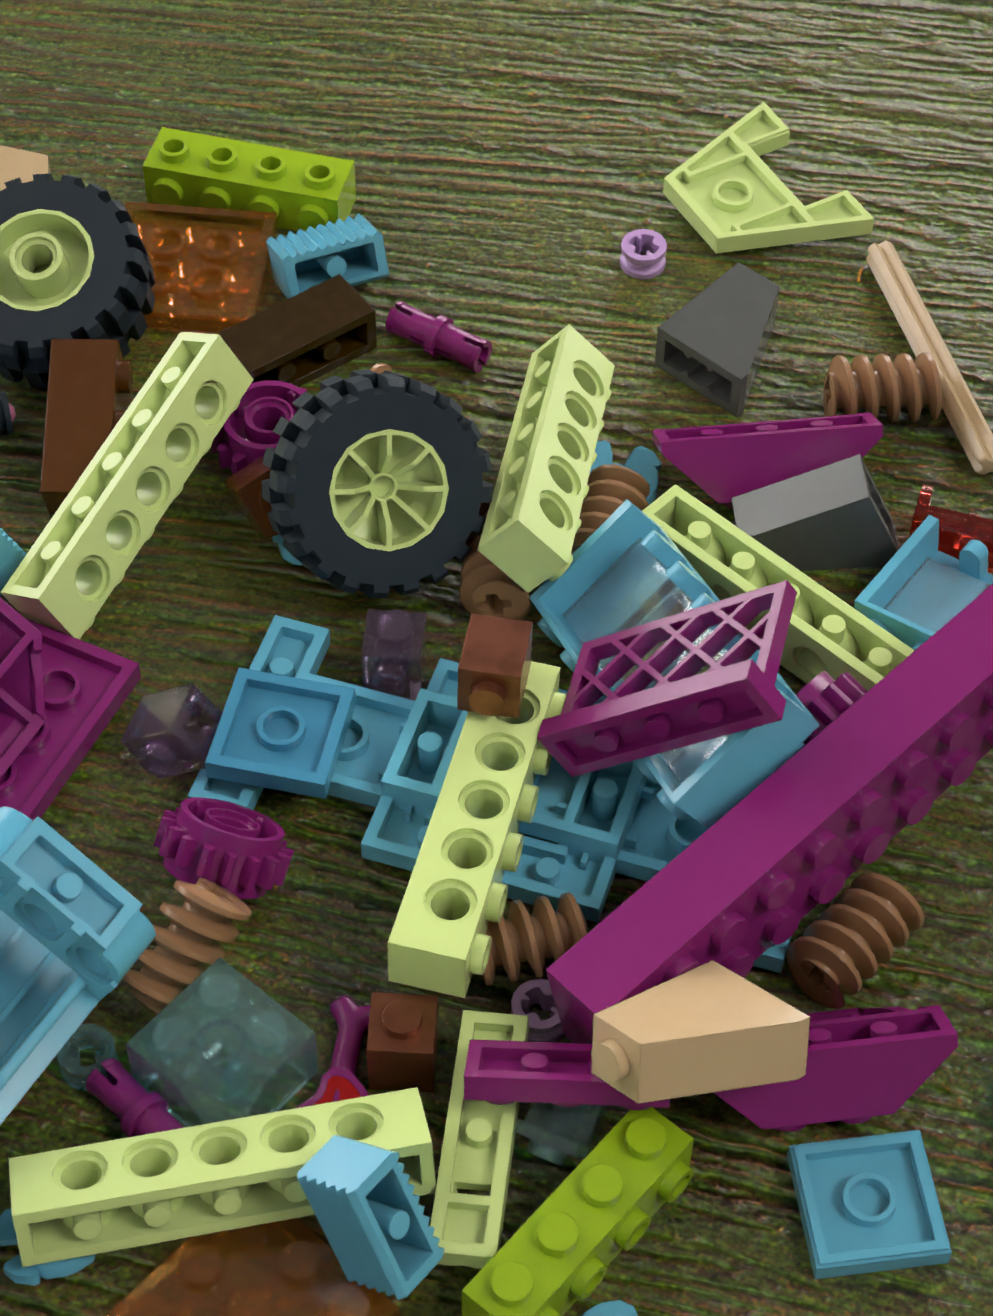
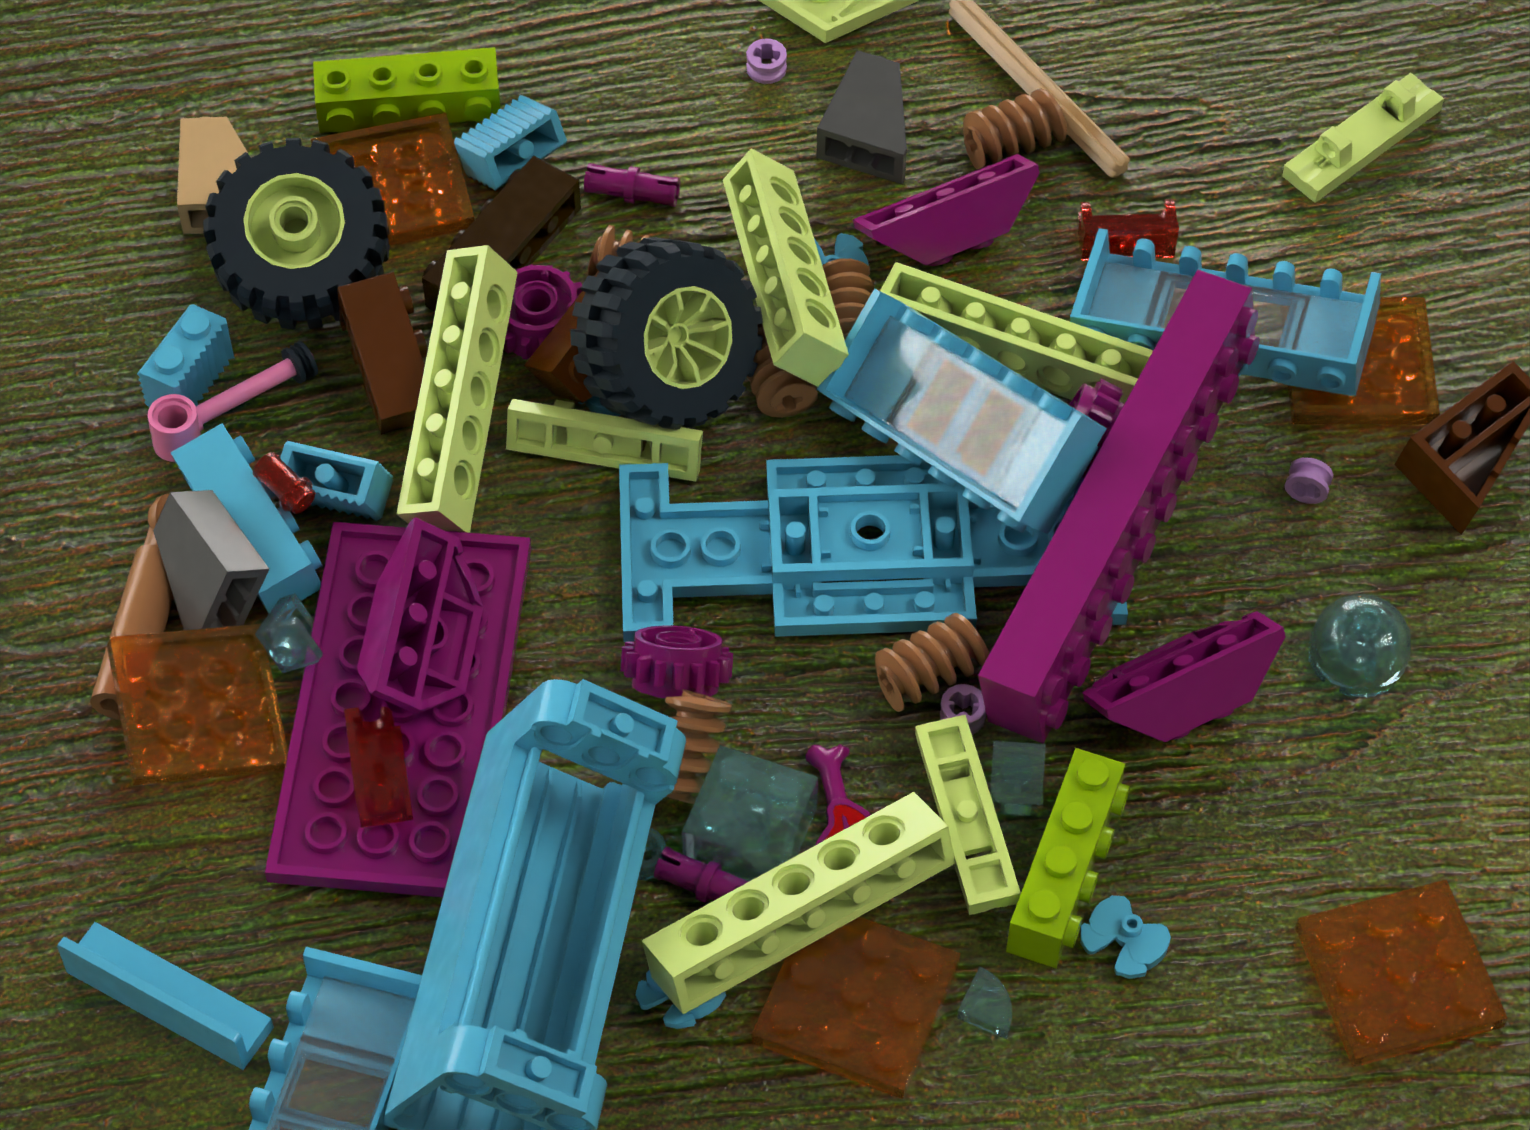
camera: 20 degrees left, 5 degrees up
clear purple brick [120,683,222,779] -> none
dark azure plate [205,667,356,799] -> none
medium azure brick [297,1135,444,1300] -> none
clear purple brick [361,609,427,701] -> none
copper brick [367,992,438,1092] -> none
yellowish green brick [388,661,567,998] -> none
copper brick [457,613,533,719] -> none
magenta plate [464,1039,670,1110] -> none
magenta fence [537,580,797,777] -> none
tan slope [591,960,810,1104] -> none
dark grey slope [731,454,900,571] -> none
medium nougat piece [786,873,925,1009] -> none
medium azure tile [787,1130,952,1279] -> none
none -> yellowish green hinge [506,399,703,482]

